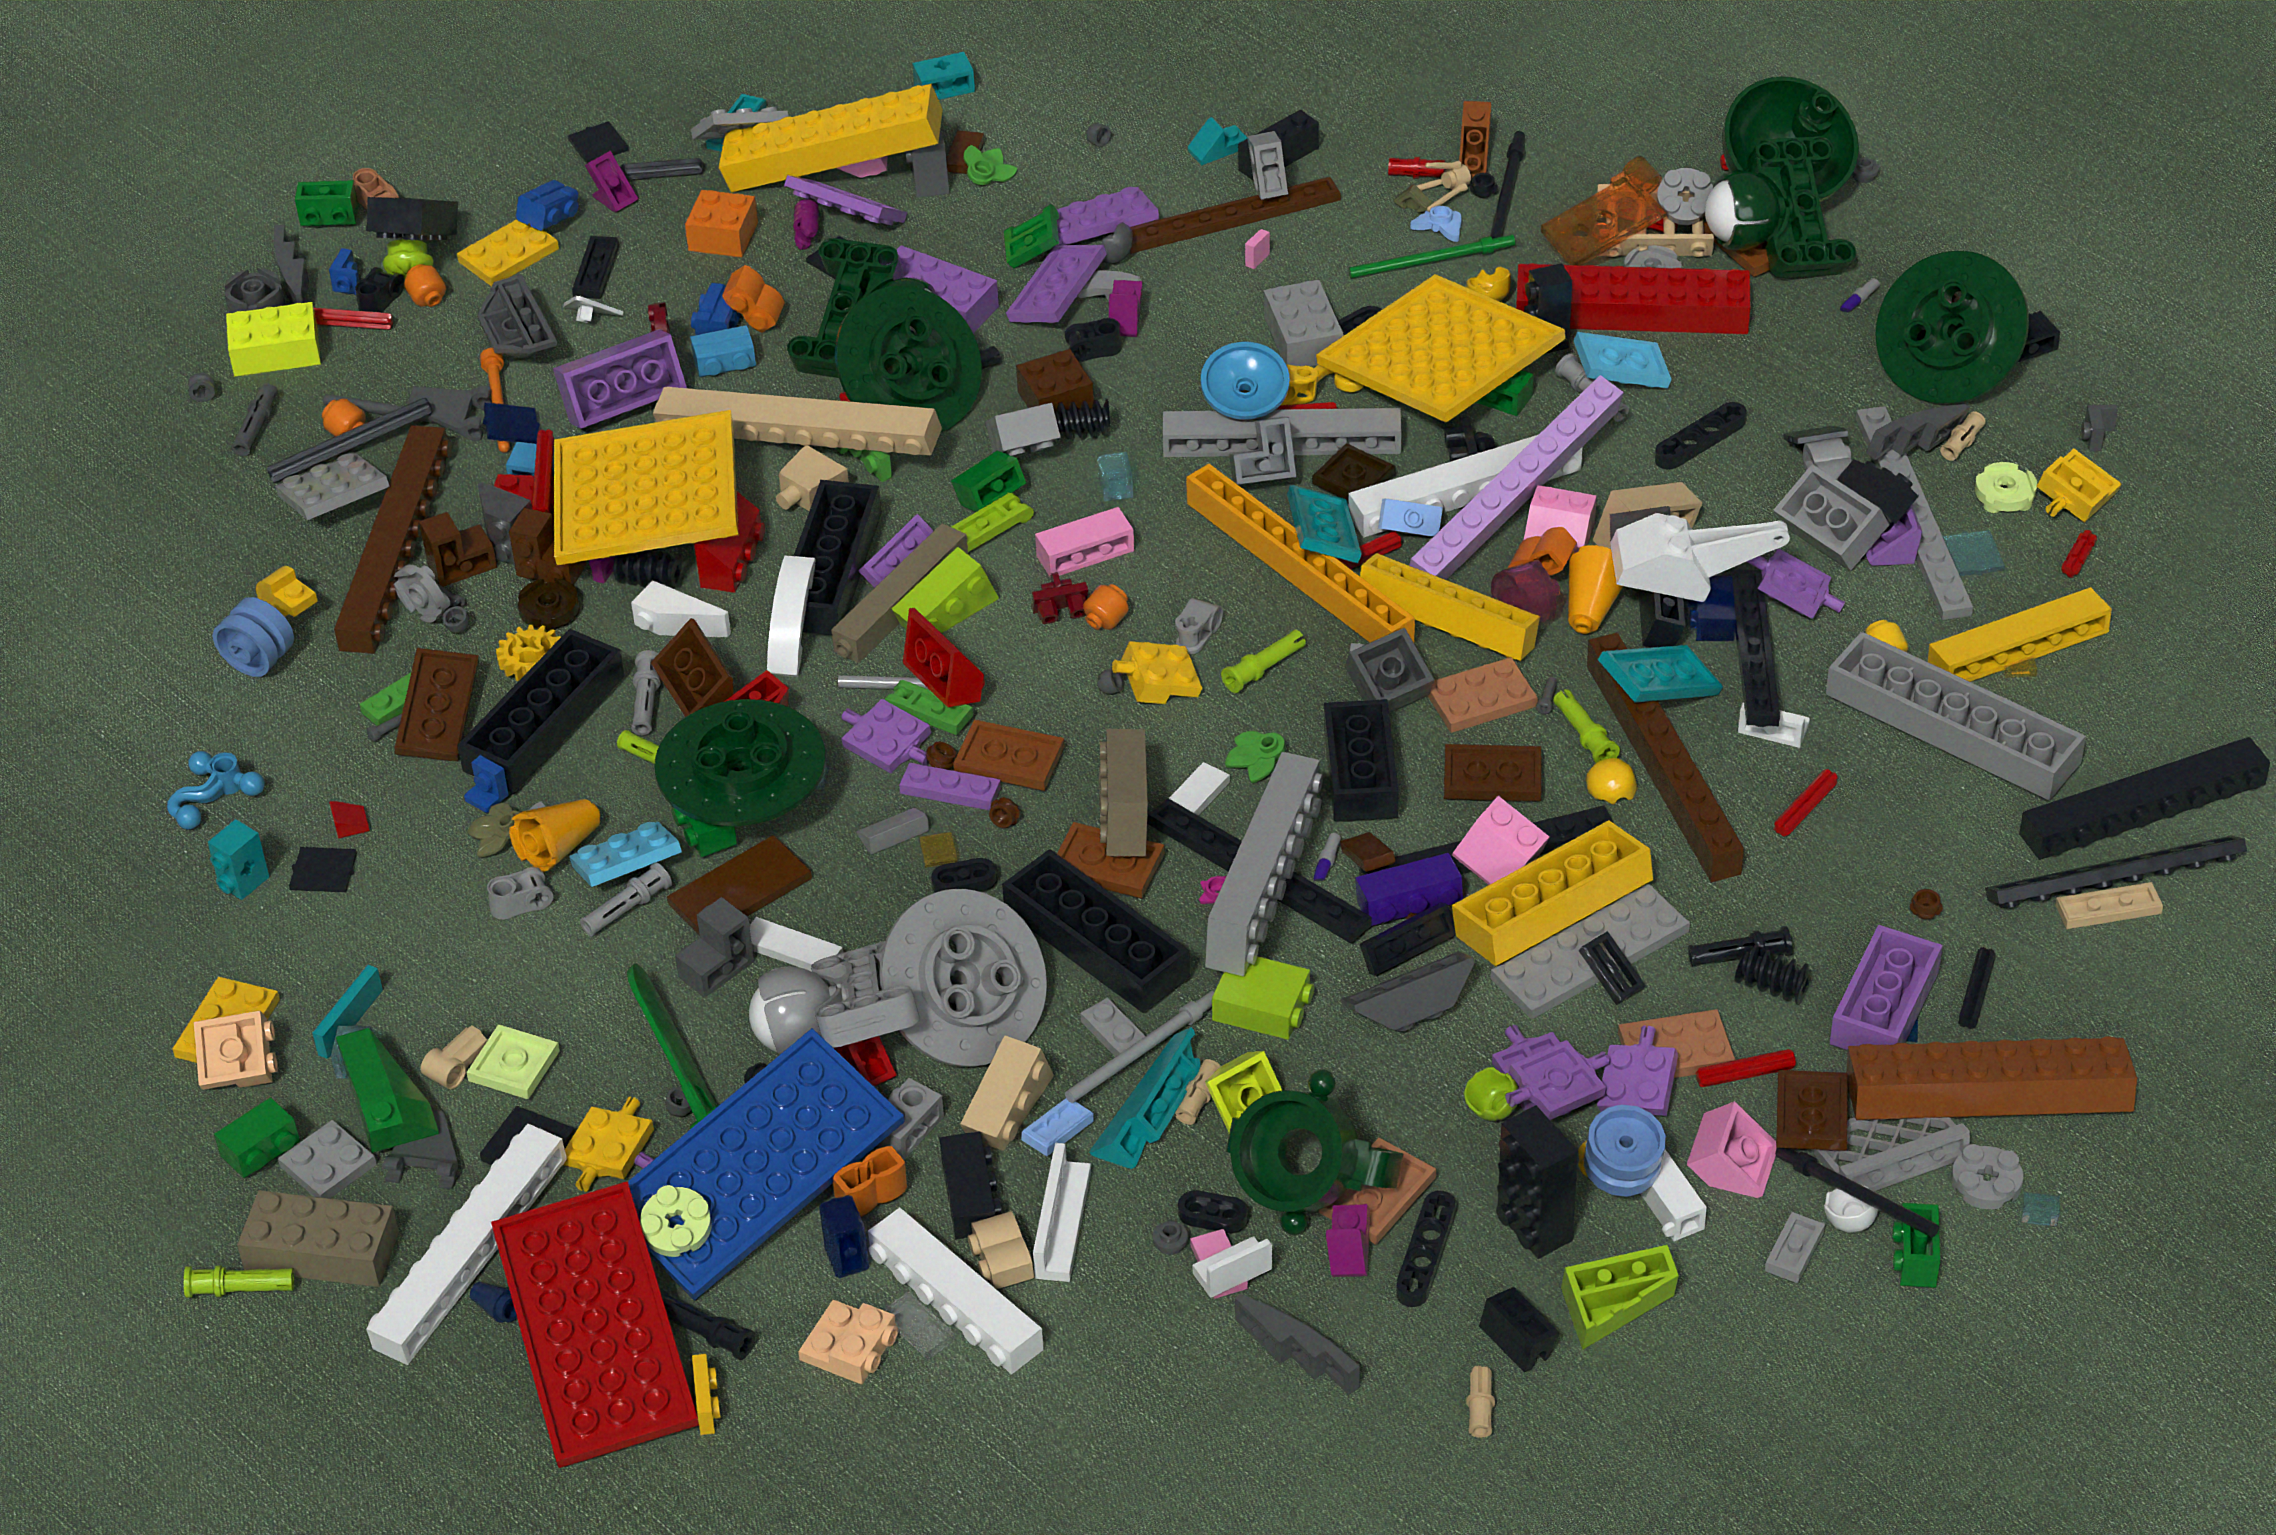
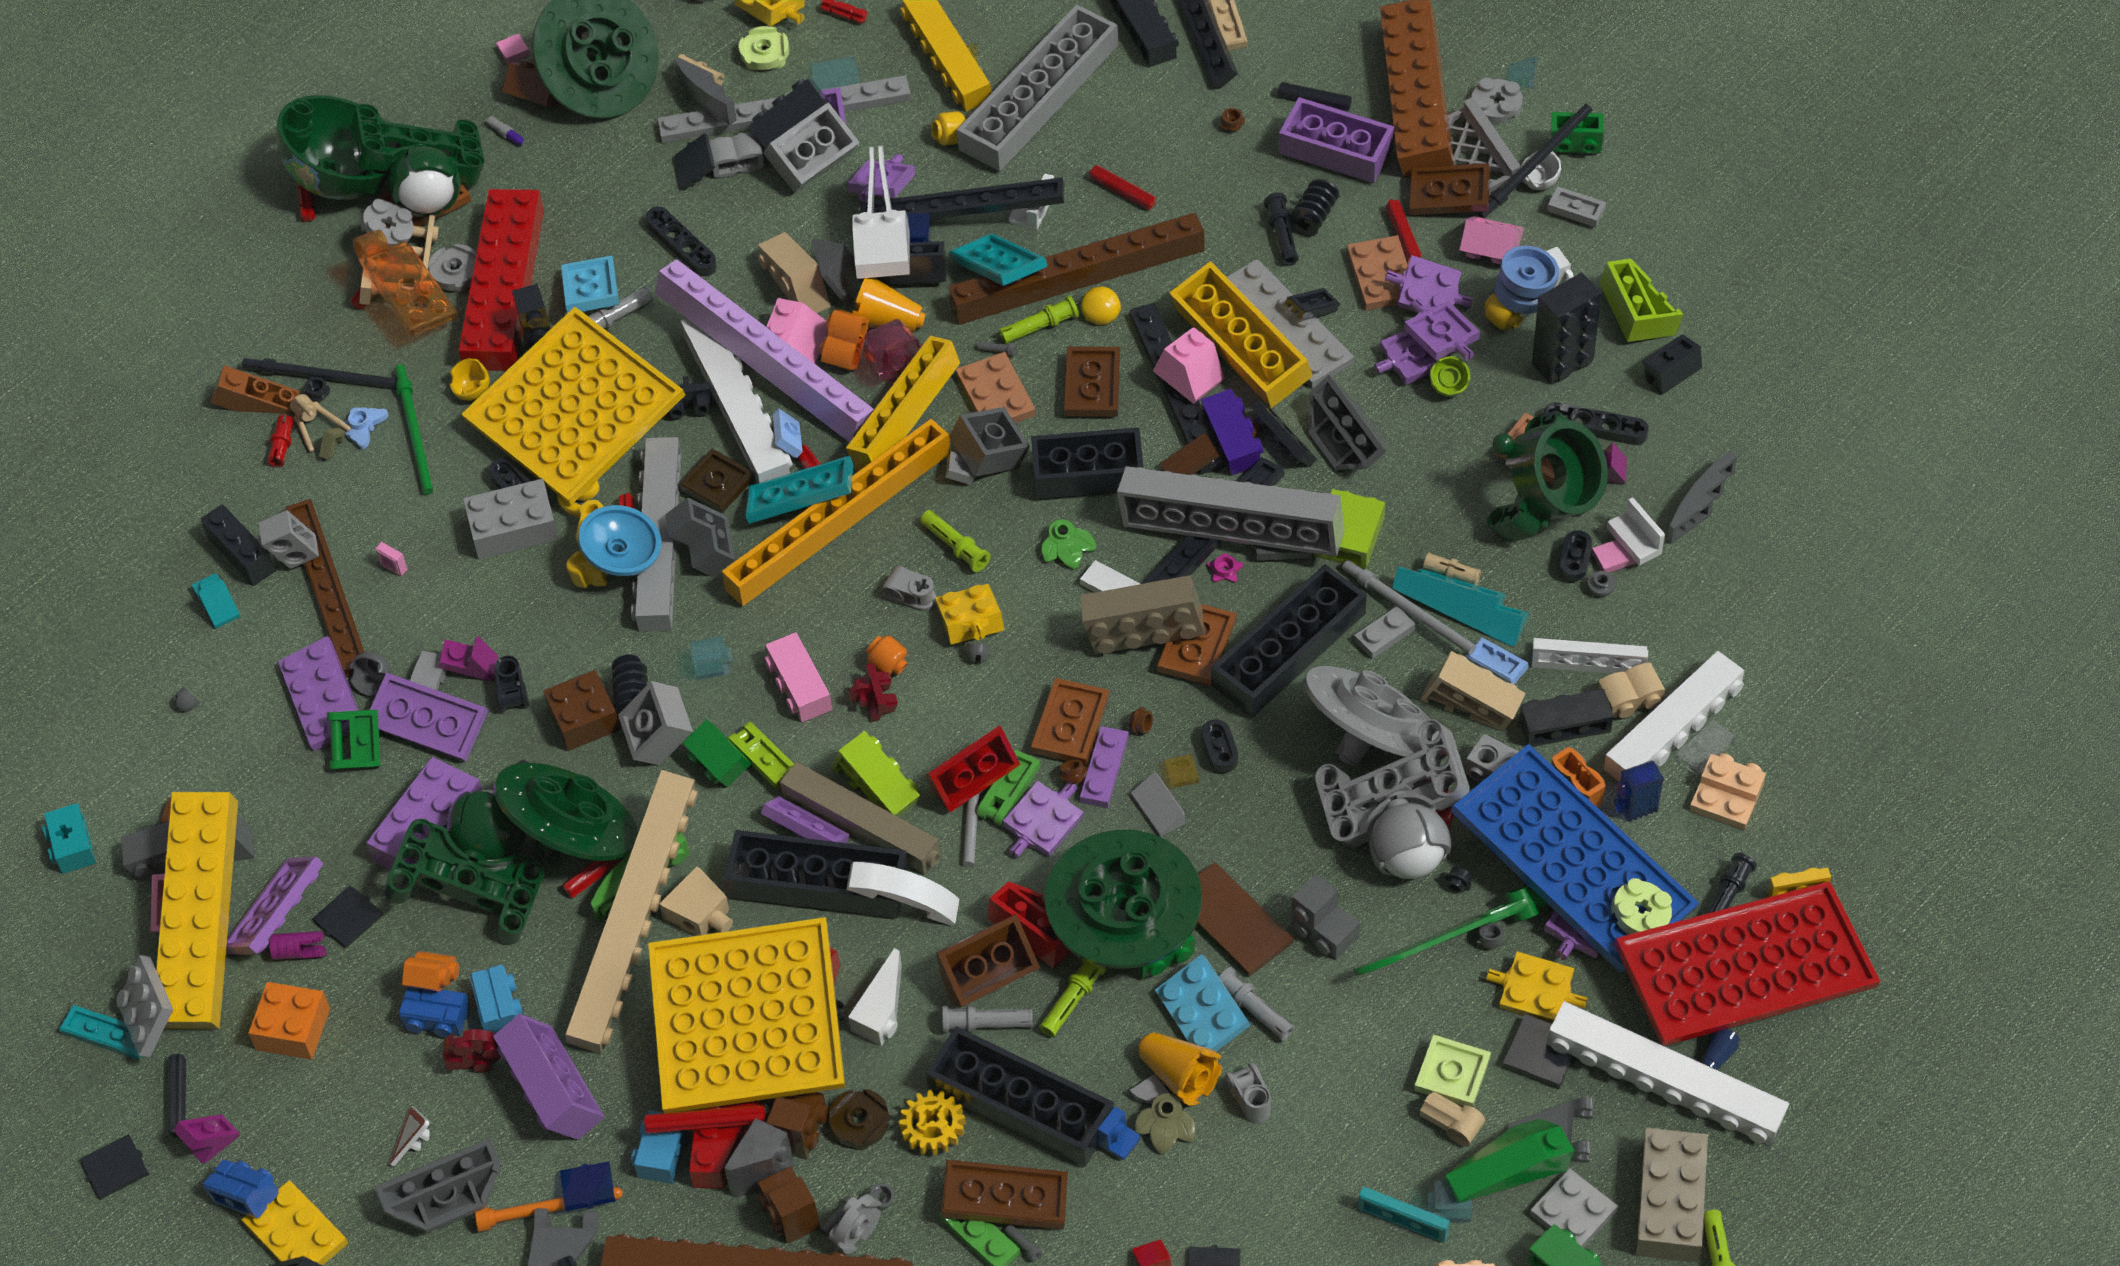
camera: 90 degrees left, 10 degrees up
black tile [572,236,619,299] -> none
white tile [749,917,843,972] -> none
bright green plate [963,145,1017,185] -> none
neon yellow slope [1205,1051,1282,1133] -> none
tan axle [1466,1365,1495,1438] -> none

